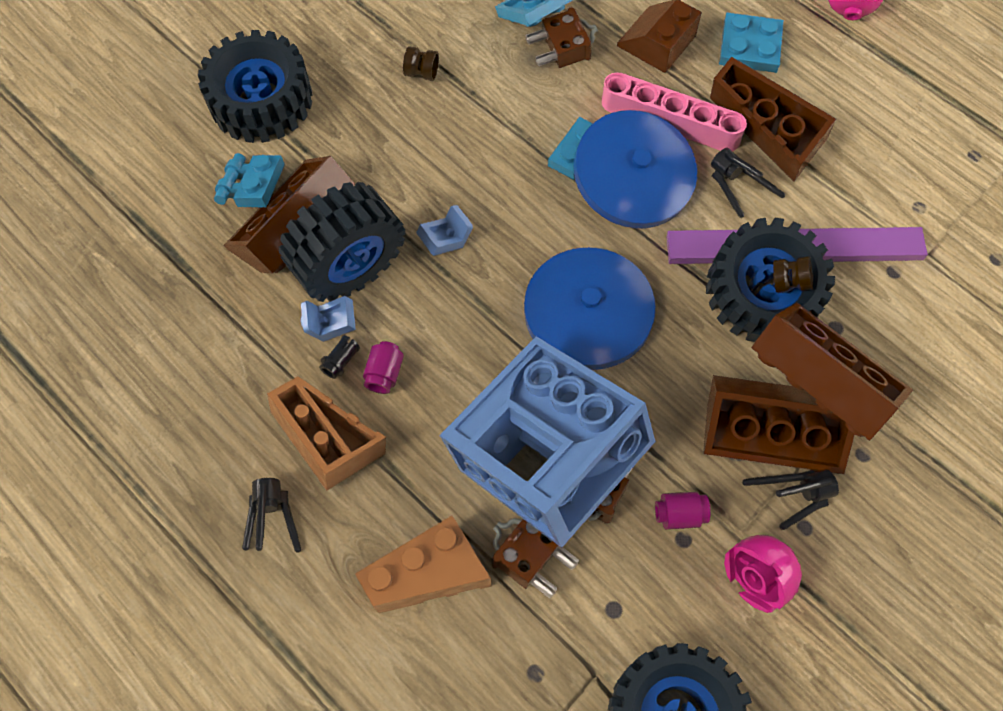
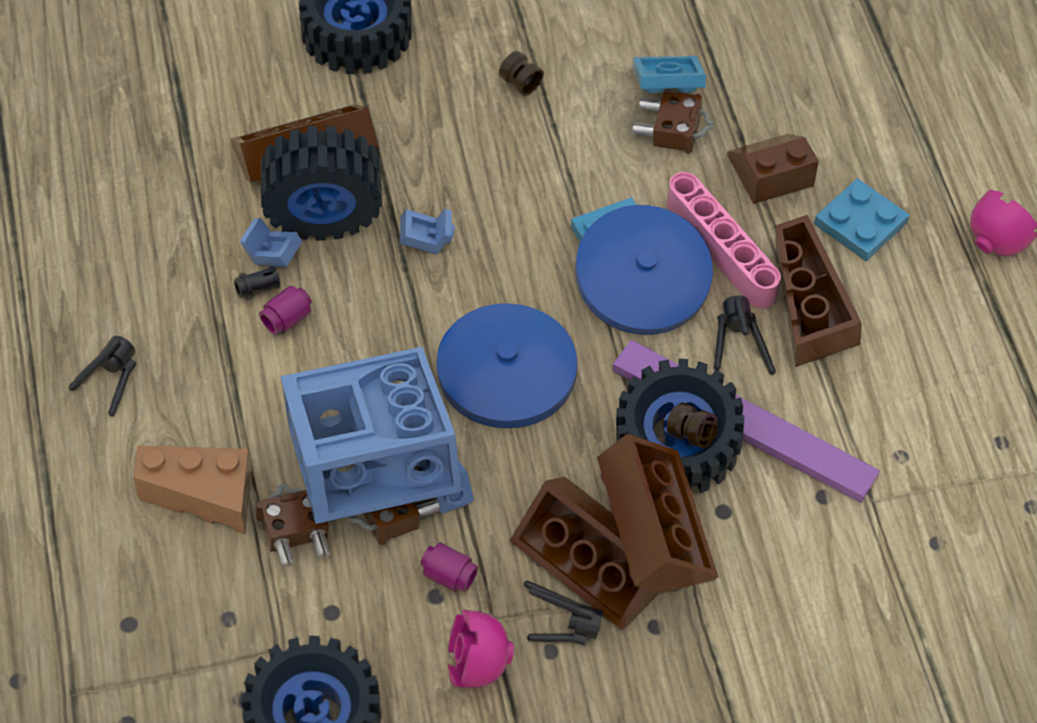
camera: 30 degrees right, 10 degrees down
dark azure plate [214,153,285,207] -> none
medium nougat wedge [267,376,386,491] -> none

